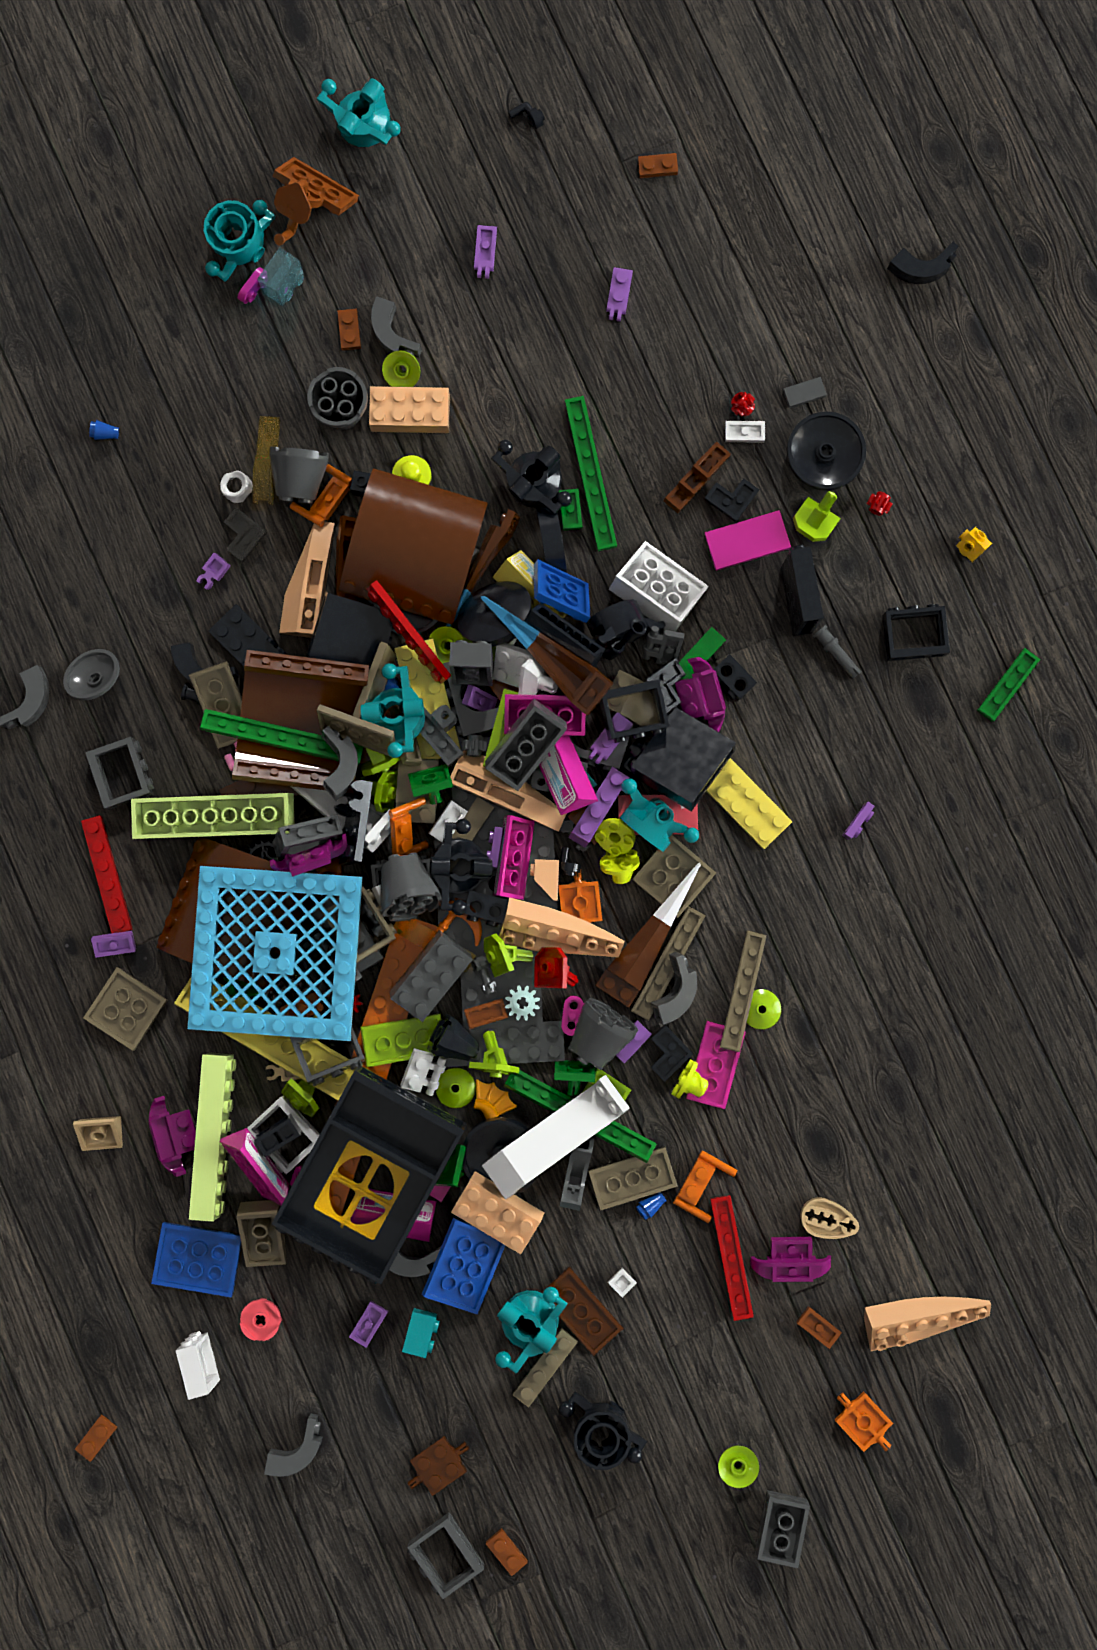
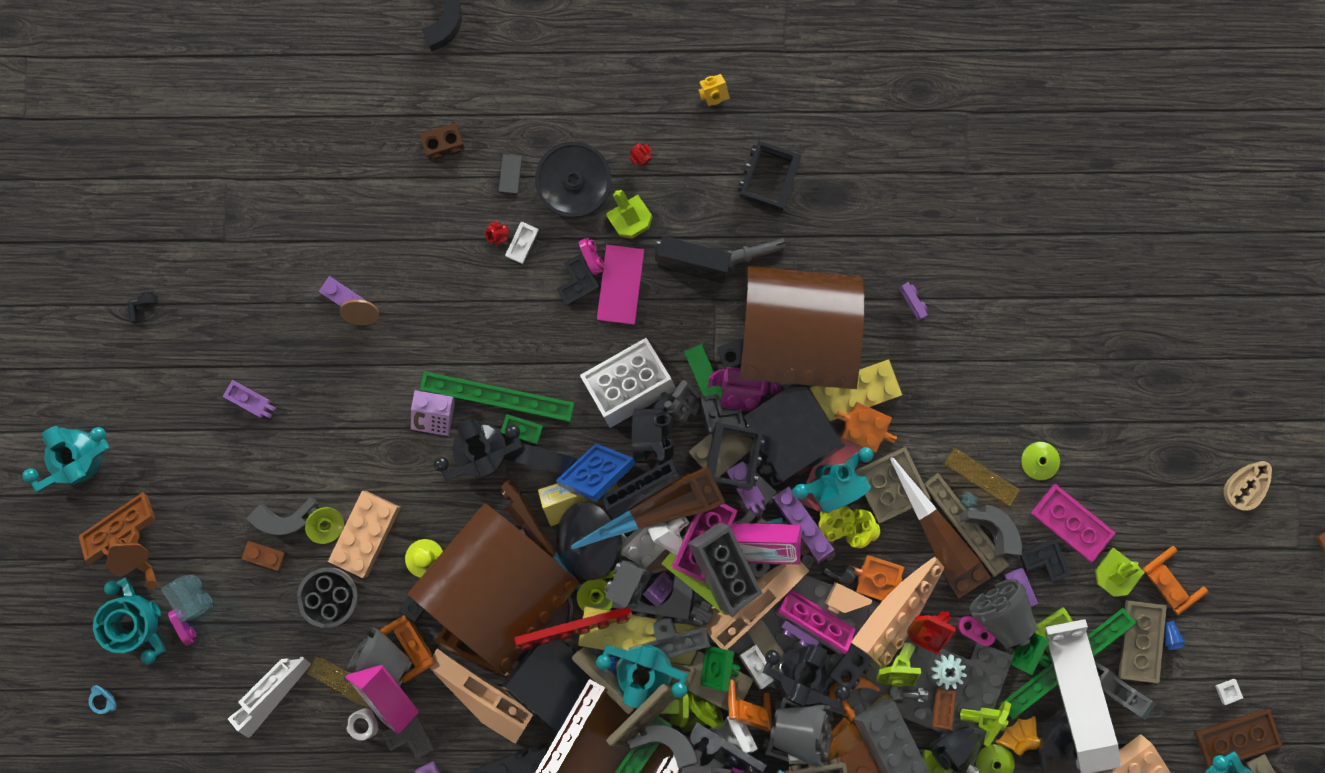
camera: 70 degrees left, 0 degrees up
dark orange plate [638,153,678,178] -> none
reddish brown slope [663,442,731,514] -> none
neon yellow plate [671,1059,708,1099] -> none
red plate [710,1195,754,1321] -> none
dark tan tile [719,931,767,1052] -> none
magenta plate [750,1237,831,1282] -> none
green tile [976,648,1040,722] -> none
none -> medium azure piece [89,685,116,714]
none -> white wedge [228,657,311,738]
none -> medium nougat piece [340,299,379,325]
none -> dark pink slope [346,665,418,734]
none -> lavender slope [411,390,456,436]
none -> reddish brown brick [420,123,465,160]
none -> dark pink plate [579,238,604,275]
none -> reddish brown panel [740,266,864,389]
none -> orange plate [835,402,897,452]
none -> clear yellow plate [944,448,1020,506]
none -> clear light blue plate [959,491,979,508]
none -> lime piece [1095,548,1145,597]

